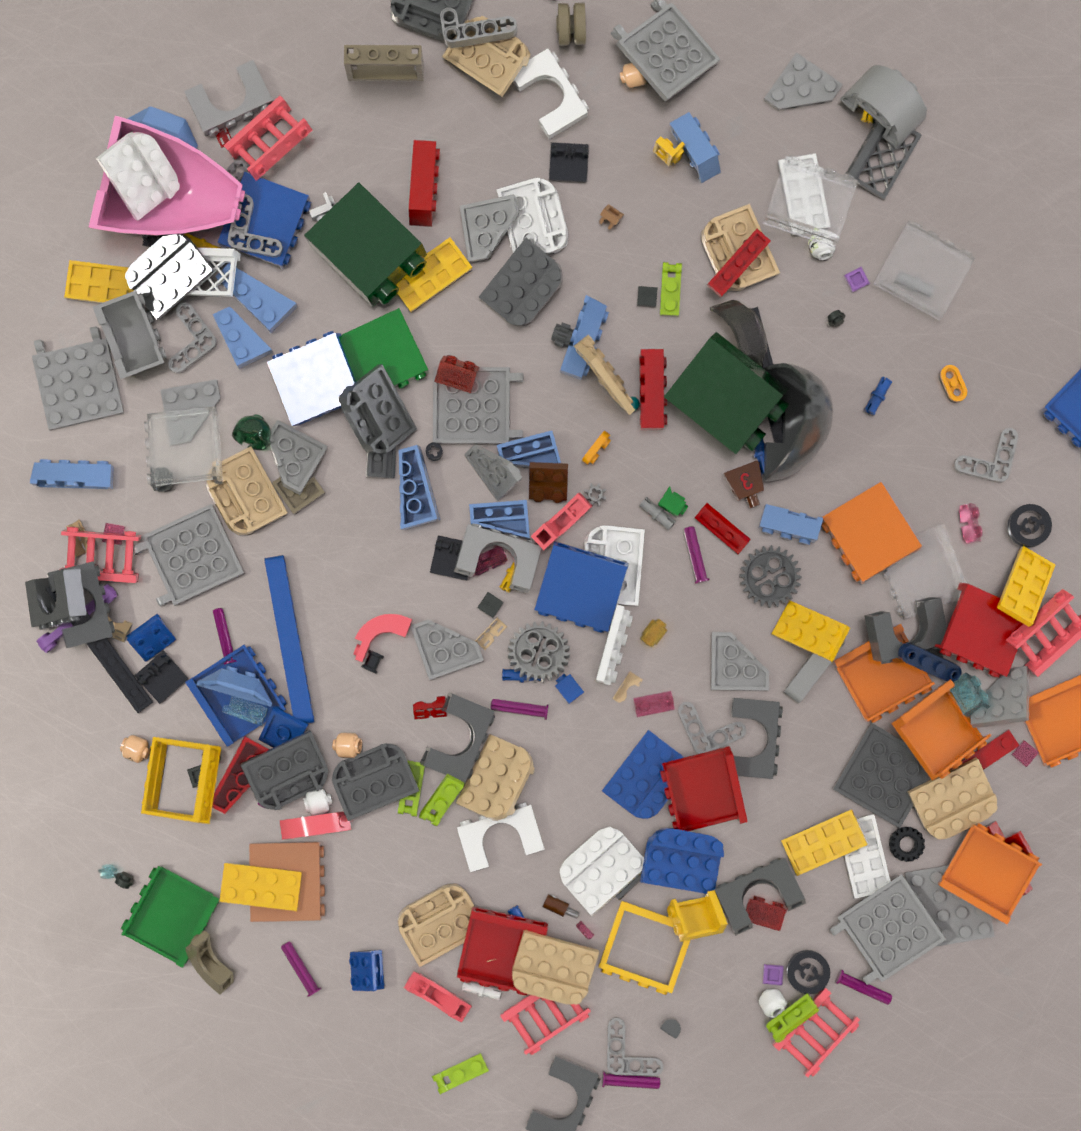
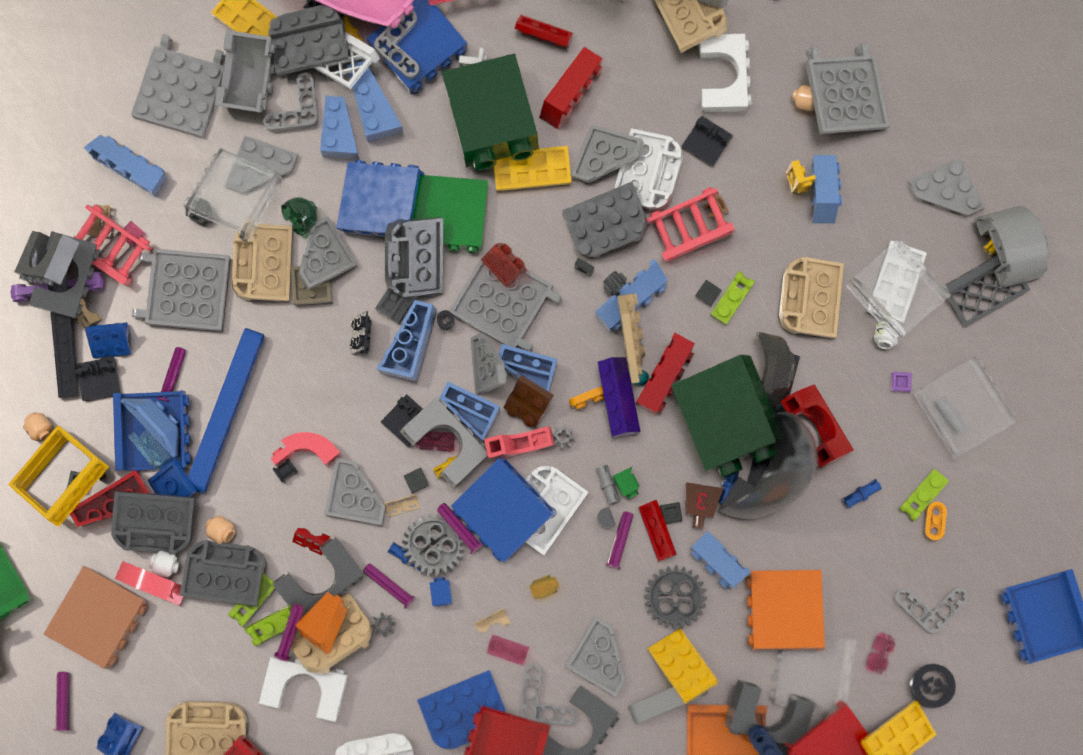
camera: 35 degrees right, 5 degrees down
yellow plate [219,863,302,911] -> none
dark tan wheel [556,2,586,46] -> none
white plate [596,605,633,685] -> none
red plate [707,228,771,298] -> none
pearl dark grey plate [827,310,846,327] -> none
none -> magenta axle [274,604,304,661]
none -> orange slope [295,592,347,654]
none -> black hinge [350,311,372,355]
none -> dark grey gear [371,613,396,637]
none -> magenta axle [437,503,483,554]
none -> red plate [514,15,573,47]
none -> pearl dark grey tile [574,258,594,277]
none -> dark purple brick [597,357,641,437]
none -> dark grey brick [597,507,615,529]
none -> coral fence [647,187,736,263]
none -> pearl dark grey tile [660,502,683,524]
none -> red arch [781,384,854,468]
none -> lime plate [899,468,949,521]

